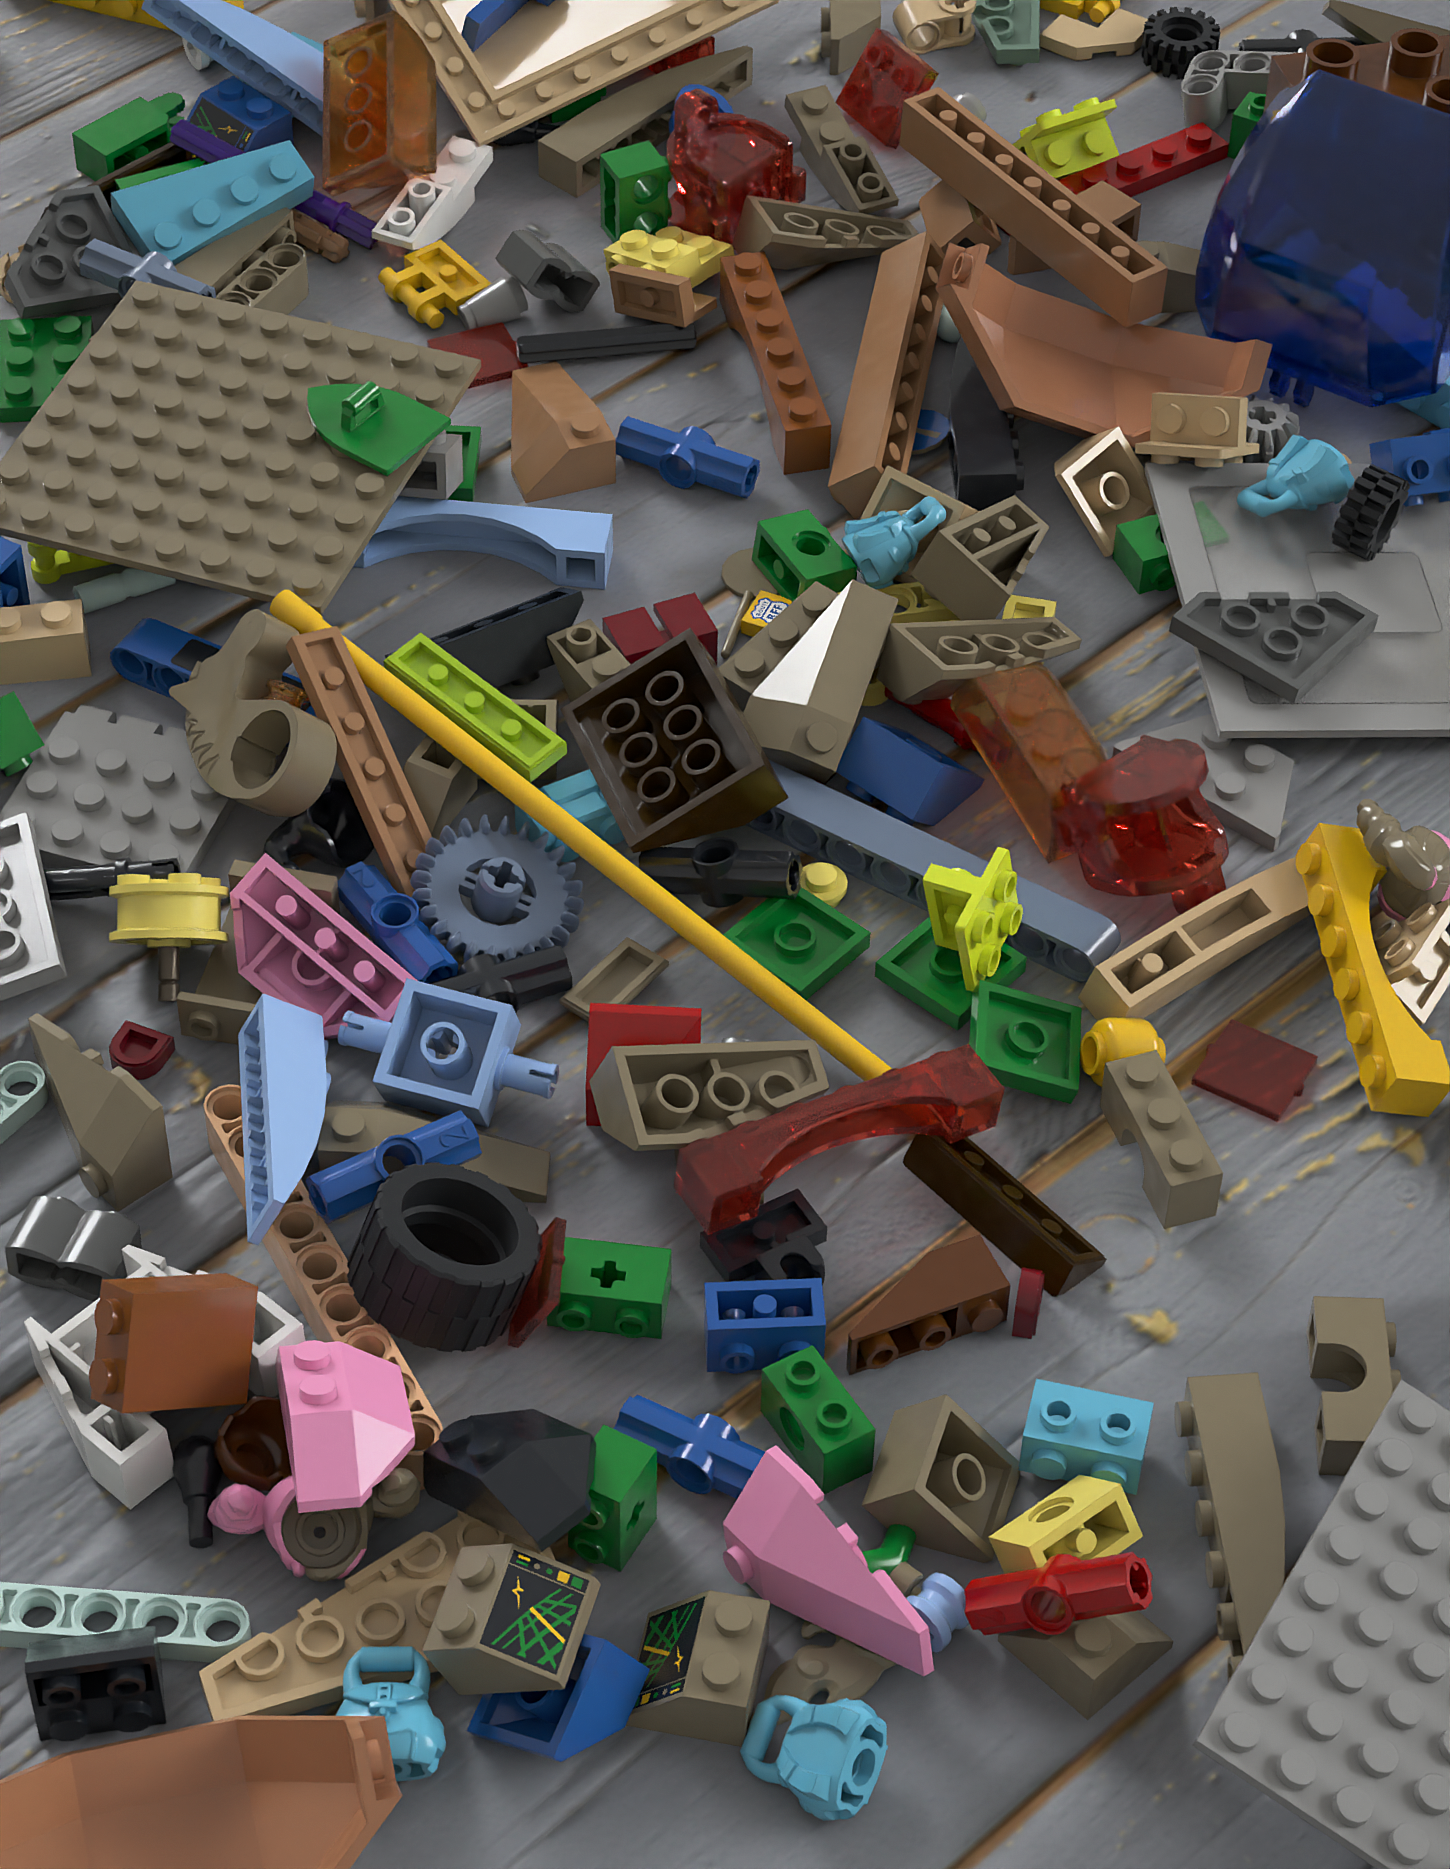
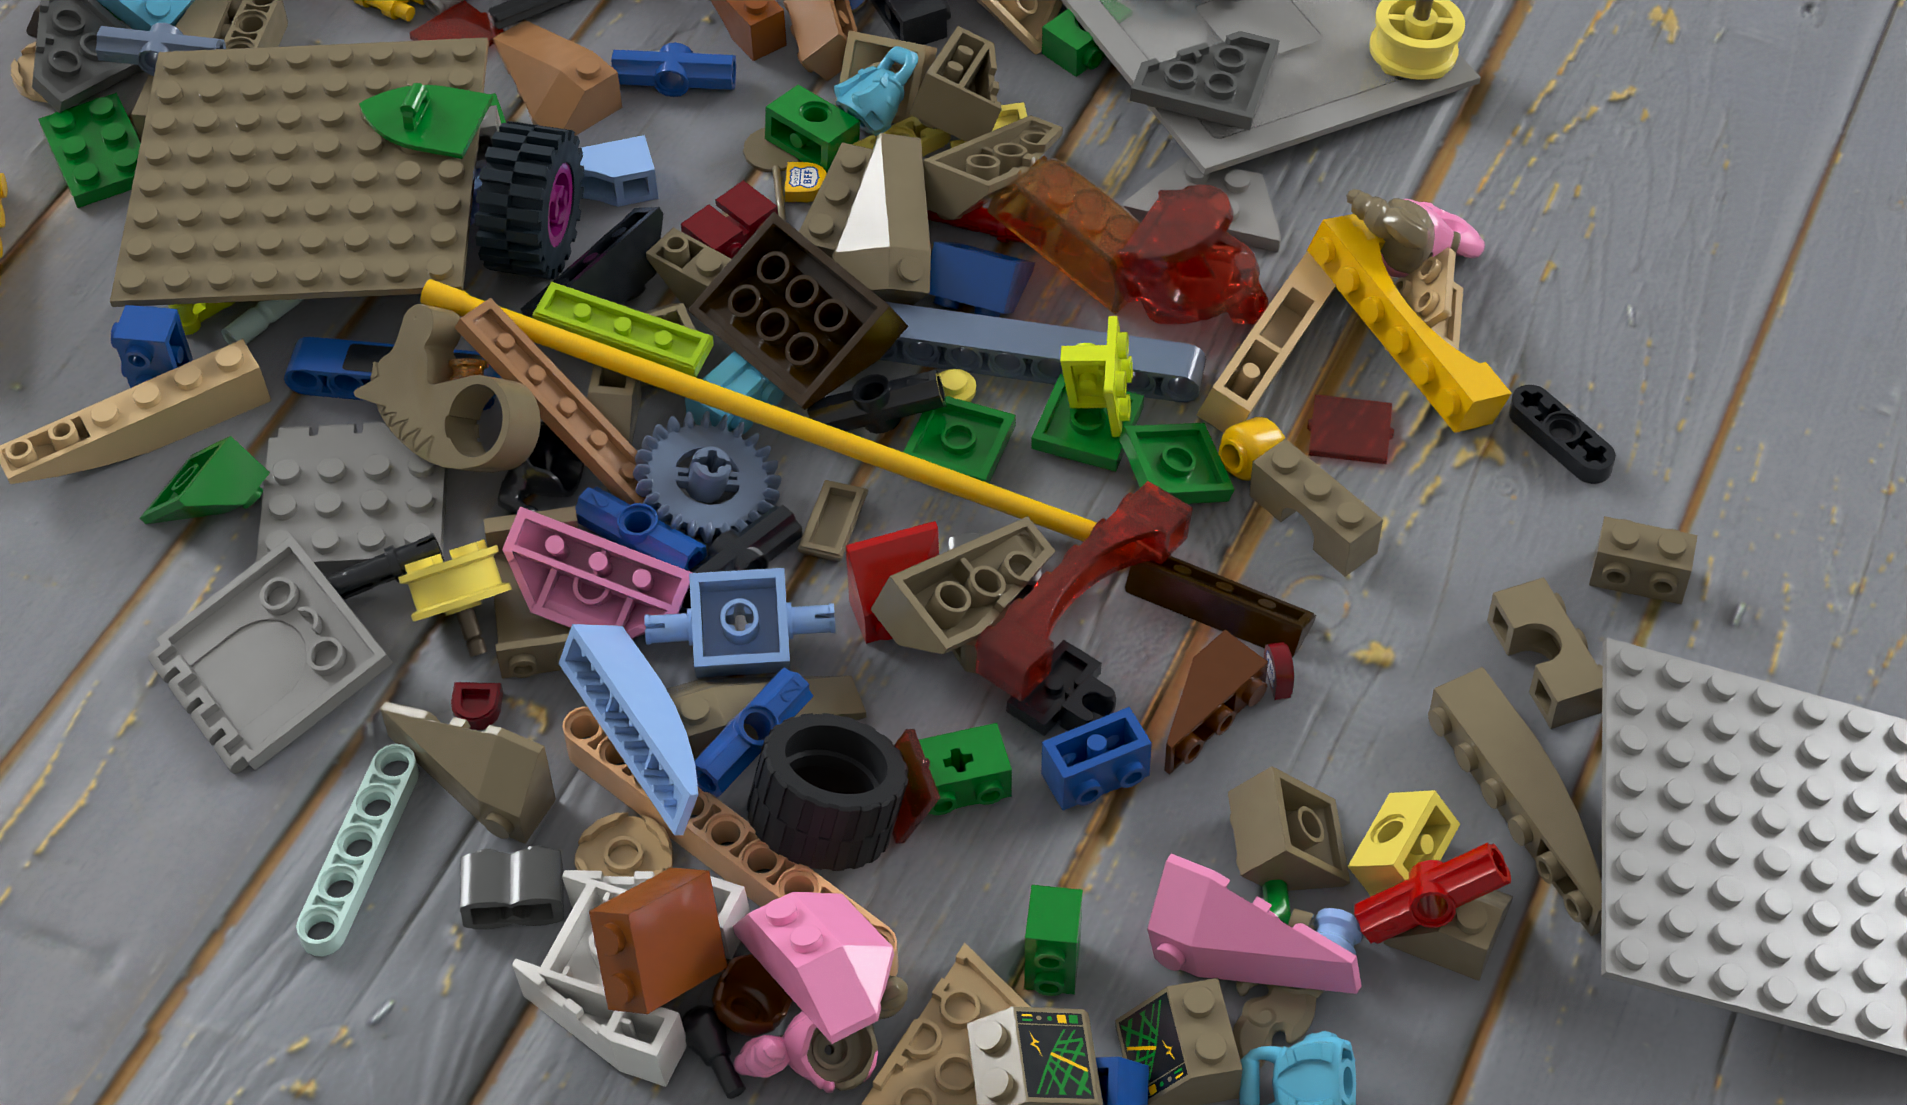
camera: 20 degrees left, 5 degrees up
black wedge [423,1409,597,1552] -> none
blue piece [613,1394,765,1499] -> none
green brick [760,1345,876,1494] -> none
medium azure brick [1019,1379,1154,1495] -> none
none -> black wheel [475,121,584,279]
none -> tan tile [574,812,673,877]

